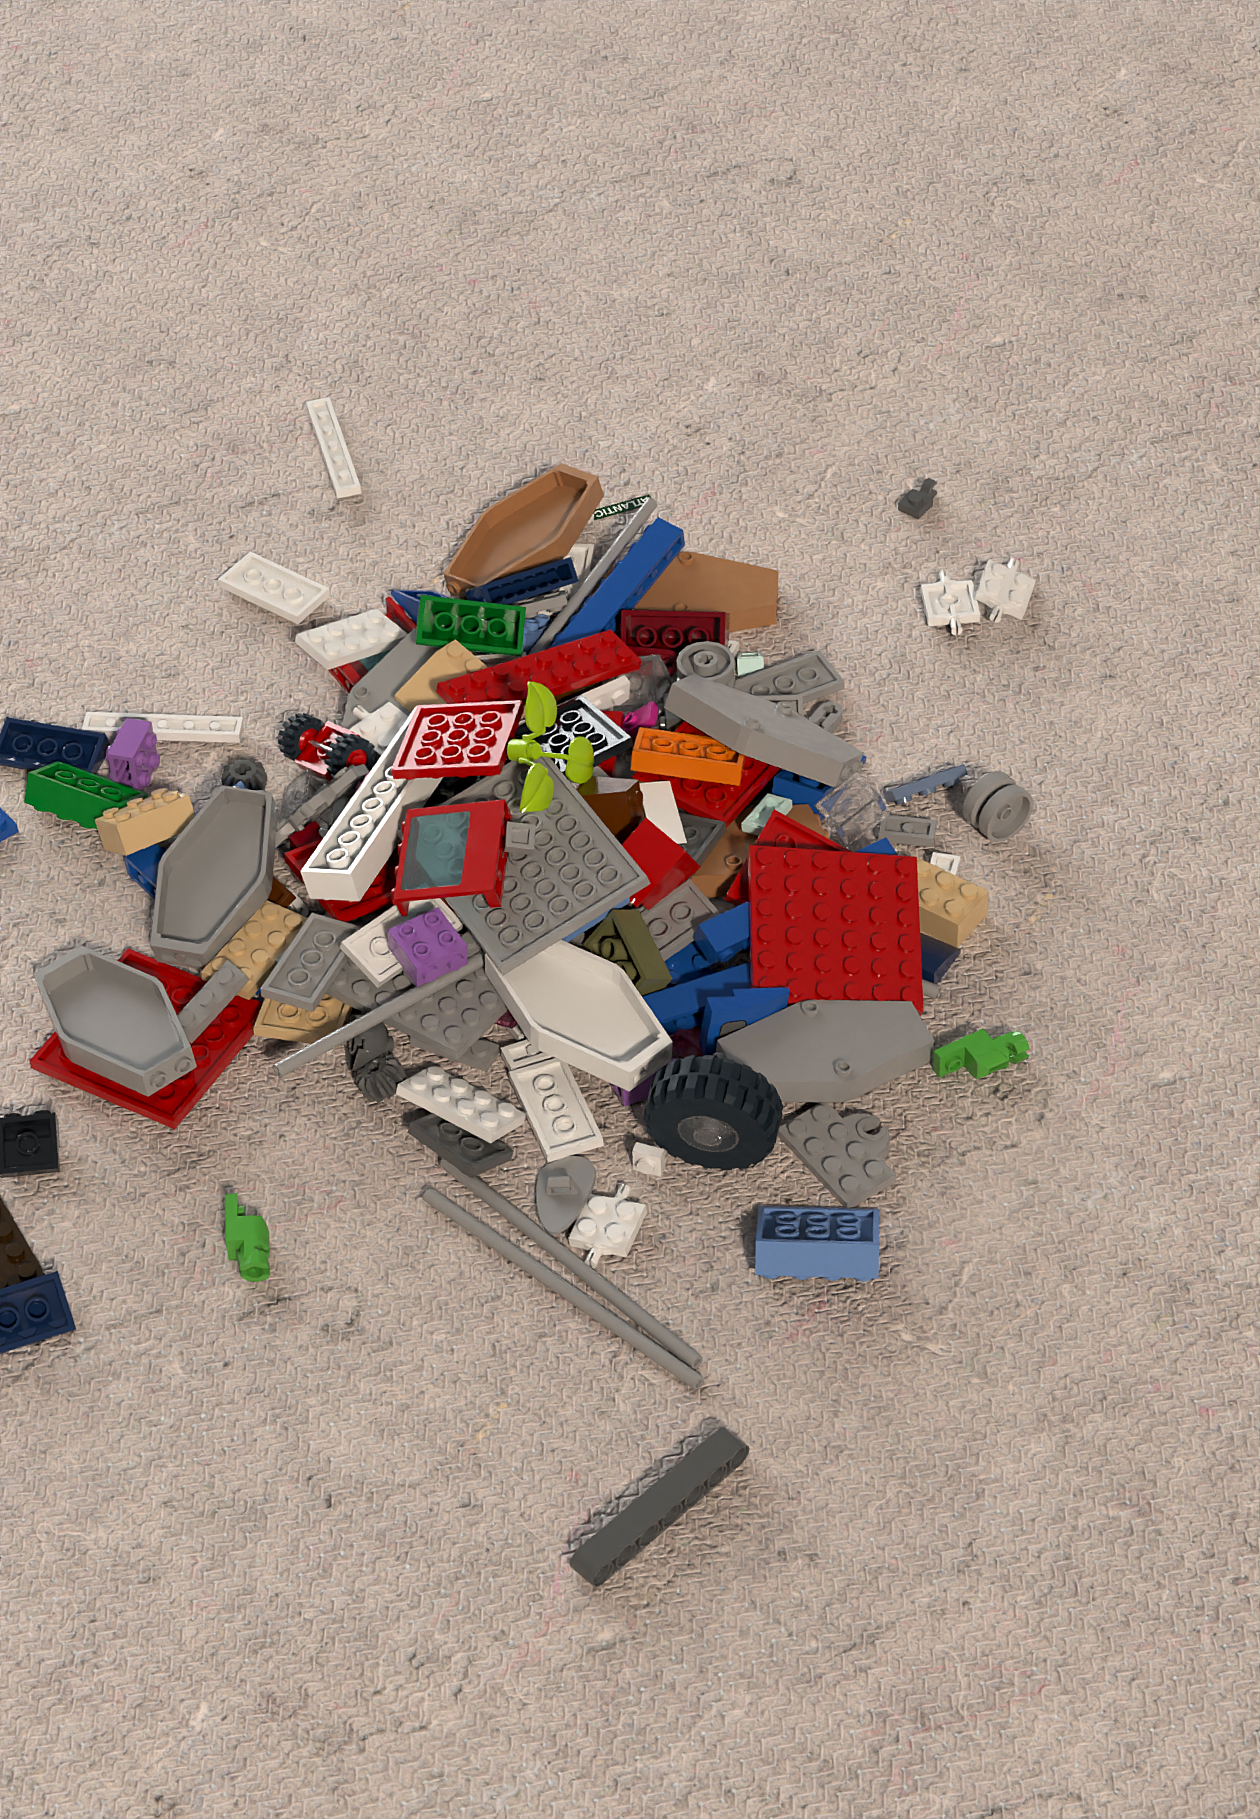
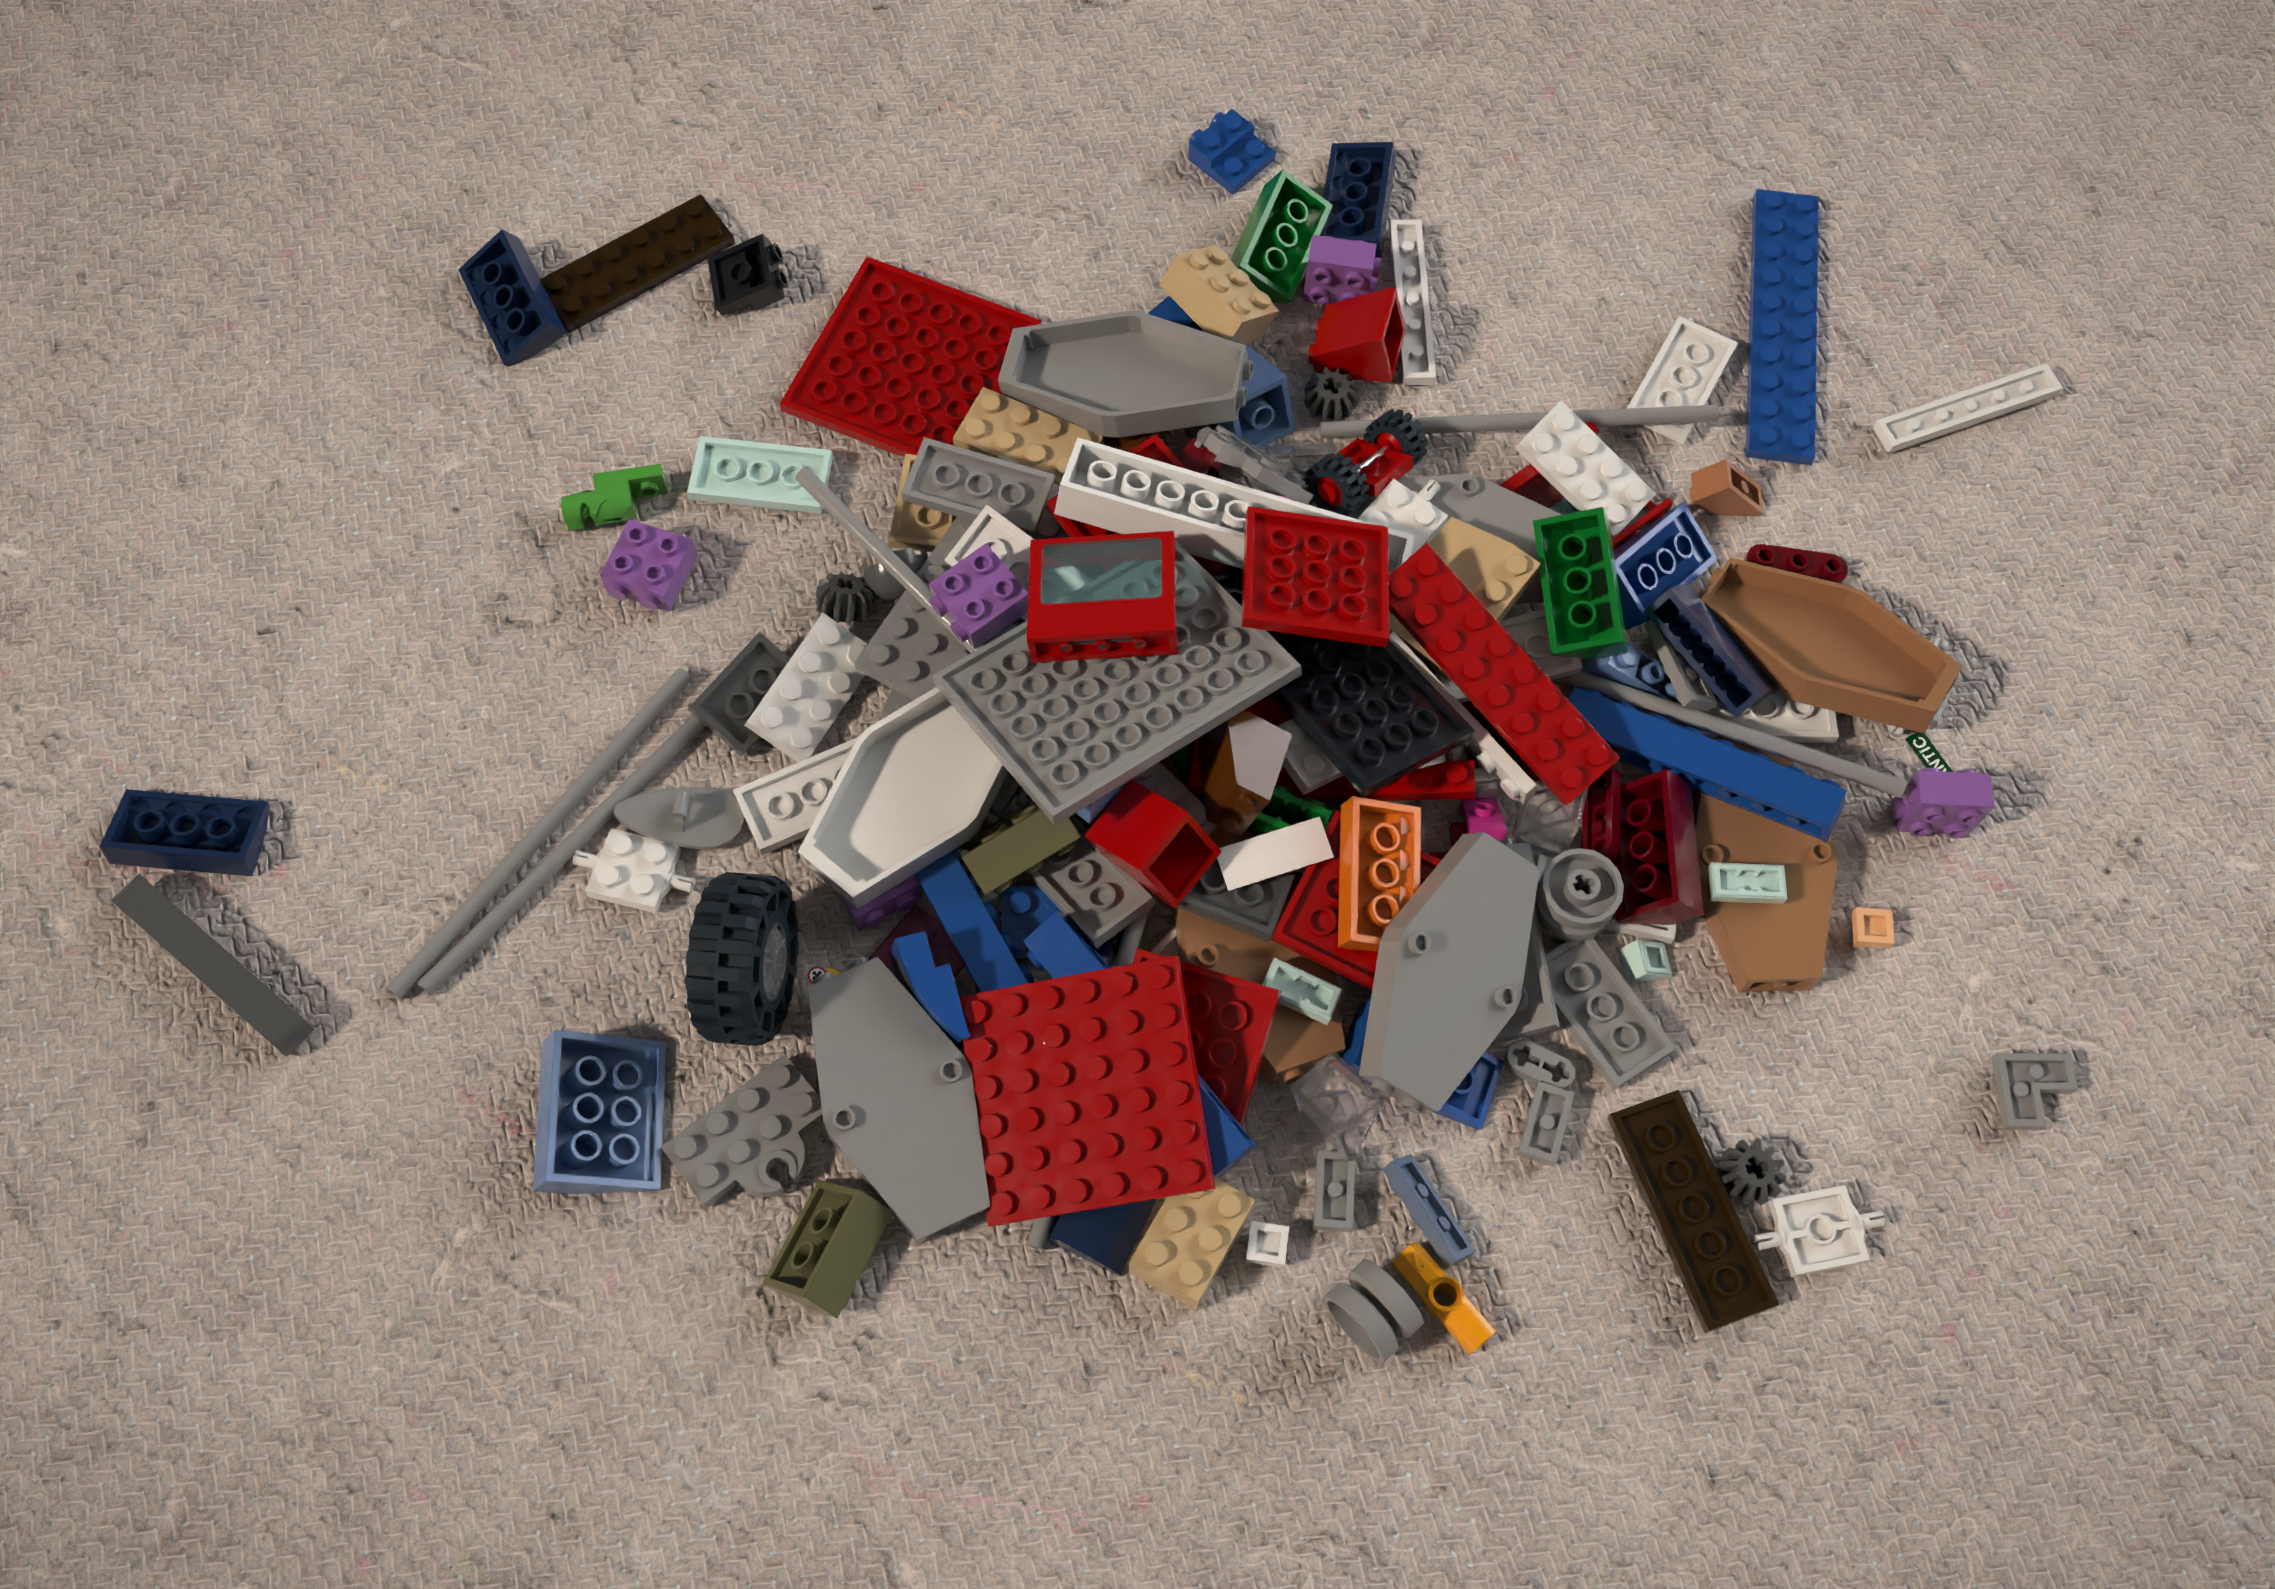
camera: 80 degrees right, 20 degrees up
light grey container [33,945,197,1097] -> none
light grey plate [177,960,250,1044] -> none
light grey plate [504,821,535,855] -> none
lime plant [507,682,594,812] -> none
dark grey plate [898,478,937,520] -> none
bright green plate [933,1028,1029,1079] -> none
white plate [974,558,1036,623] -> none
none -> dark blue slope [99,789,270,876]
none -> medium lavender brick [600,519,698,612]
none -> light aqua plate [687,436,833,514]
none -> olive slope [762,1180,893,1318]
none -> red slope [1308,288,1406,382]
none -> light grey piece [1320,405,1719,438]
none -> light orange piece [1390,1240,1496,1356]
none -> light grey plate [1517,1081,1575,1167]
none -> dark brown plate [1607,1090,1780,1334]
none -> nougat slope [1690,459,1764,516]
none -> light aqua plate [1708,862,1787,904]
none -> dark grey gear [1718,1140,1786,1205]
none -> dark red plate [1744,544,1848,584]
none -> blue plate [1746,189,1819,465]
none -> light nougat plate [1851,907,1895,949]
none -> medium lavender brick [1890,768,1994,838]
none -> light grey plate [1991,1053,2077,1130]

